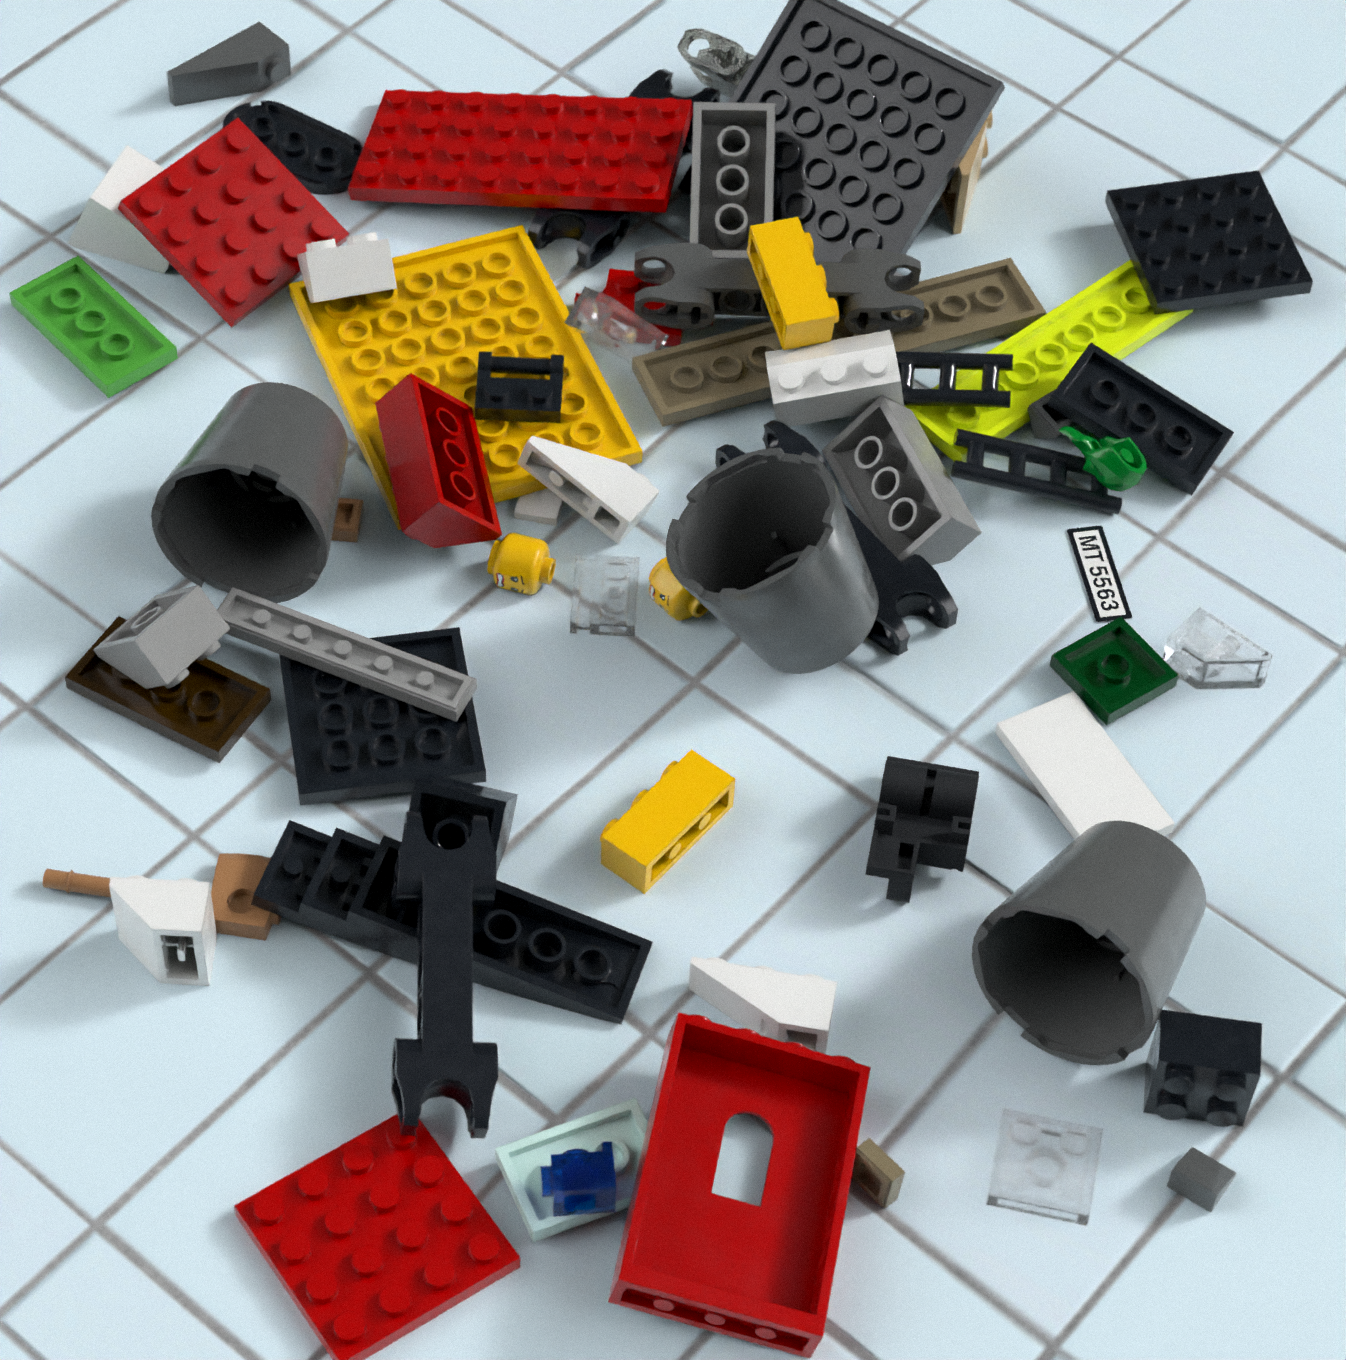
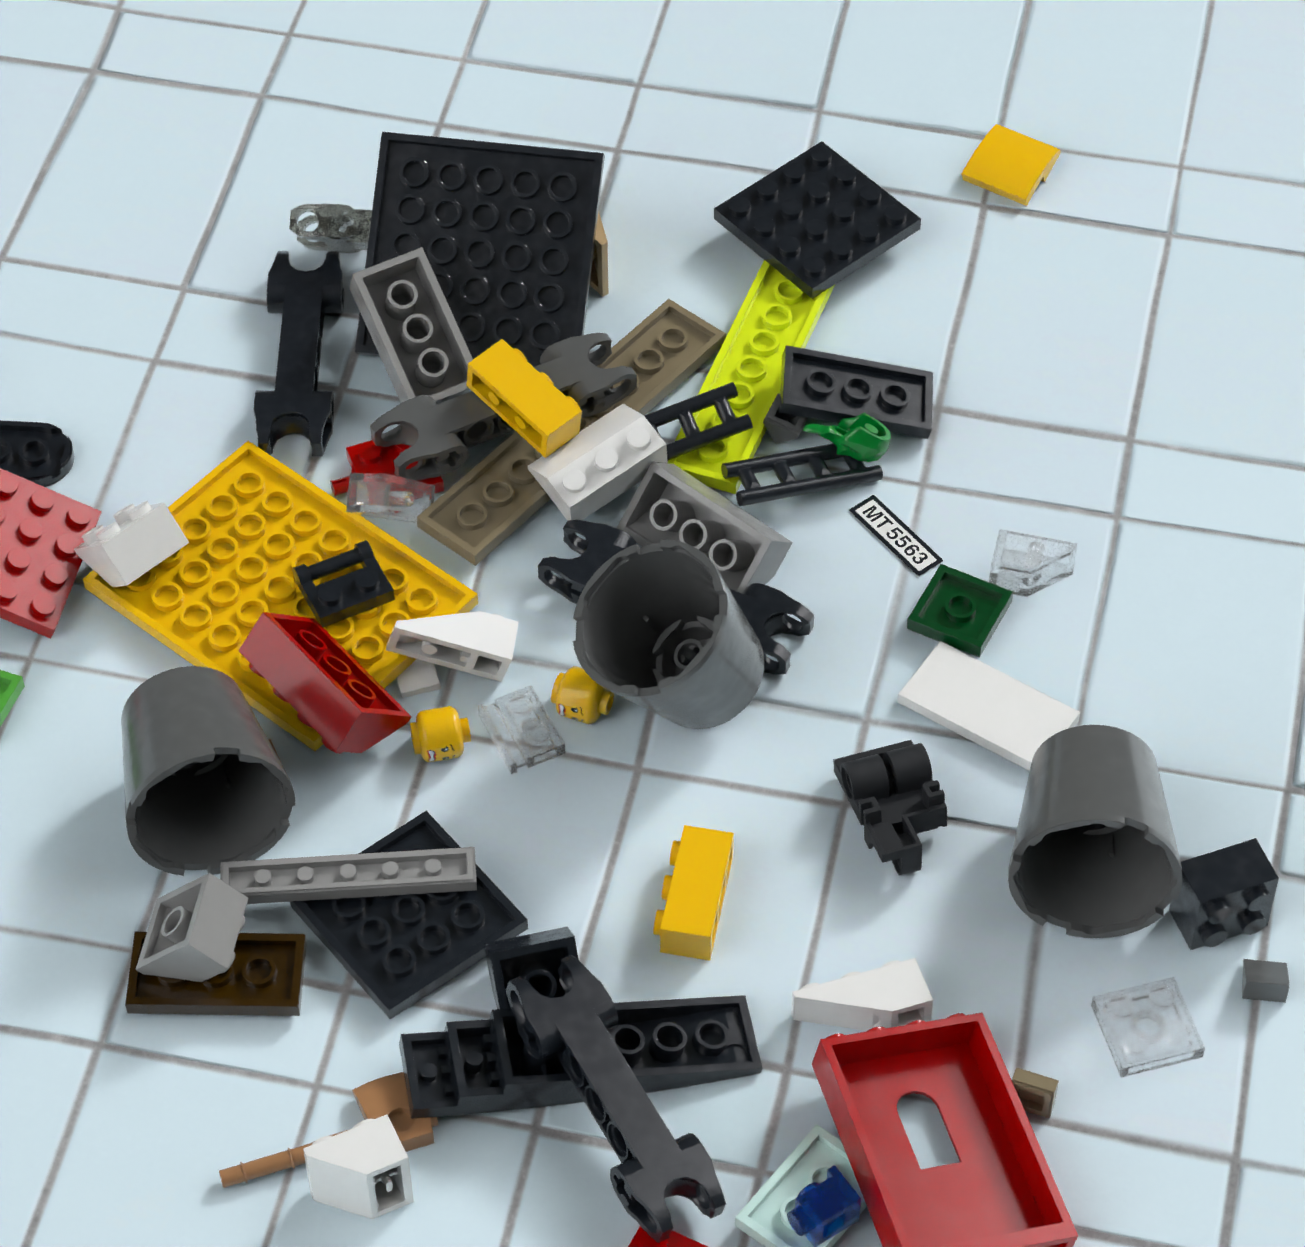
camera: 25 degrees left, 0 degrees up
red plate [348,89,693,213] -> none

